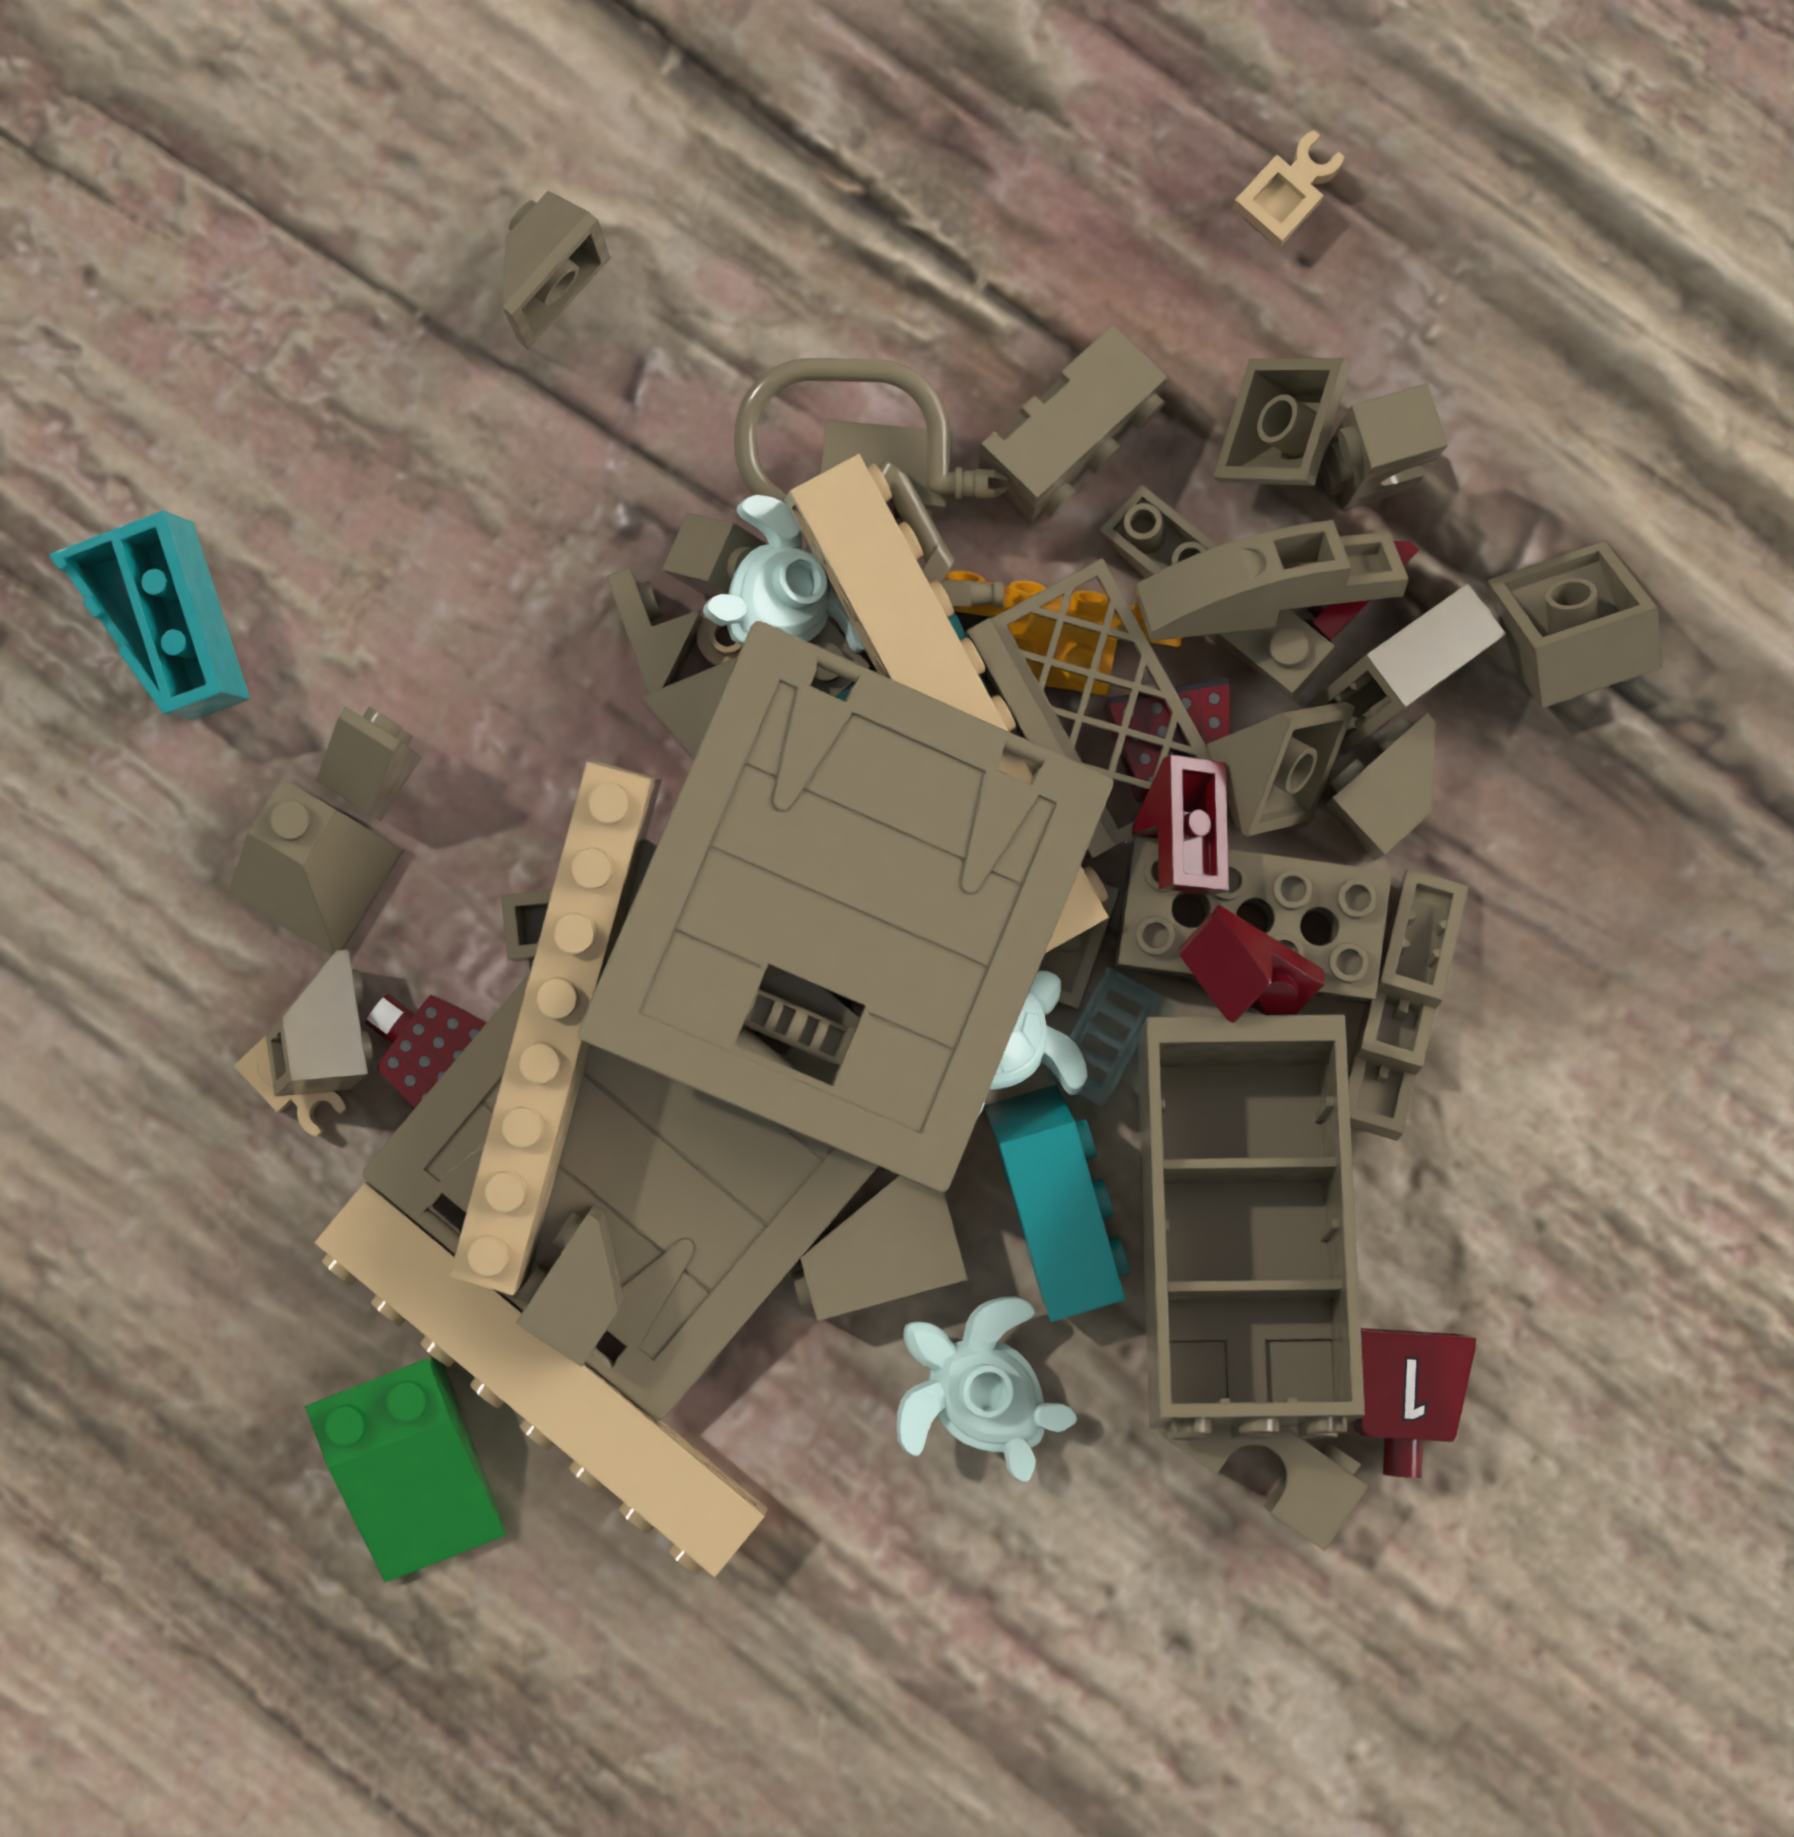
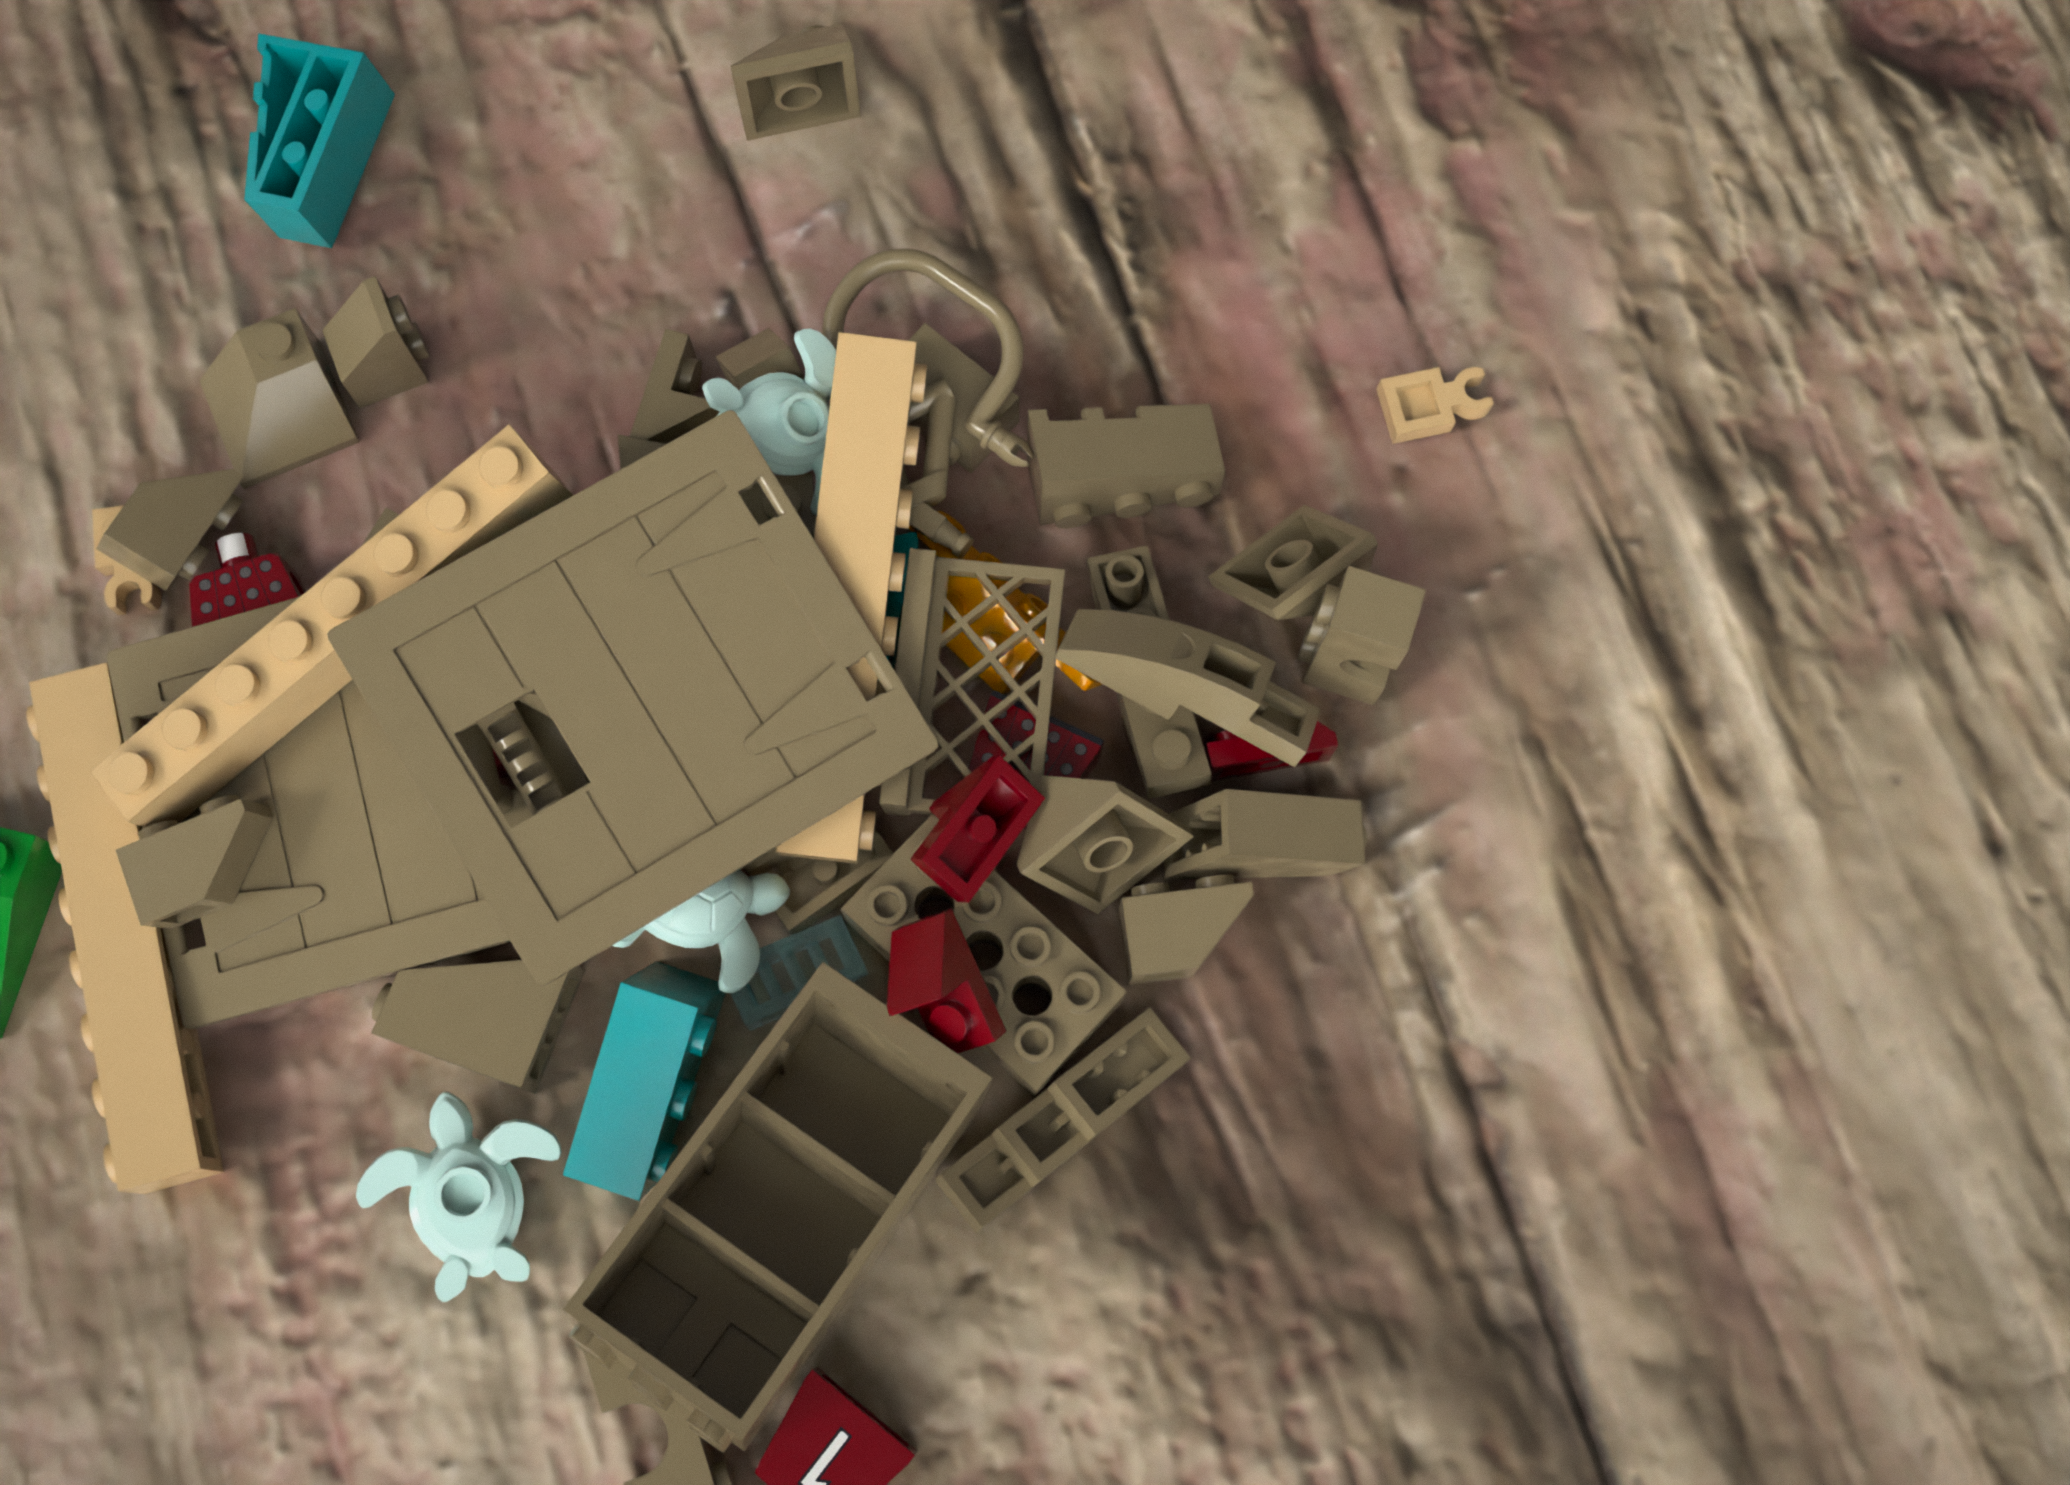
camera: 30 degrees right, 10 degrees down
dark tan slope [1487,541,1662,708] -> none

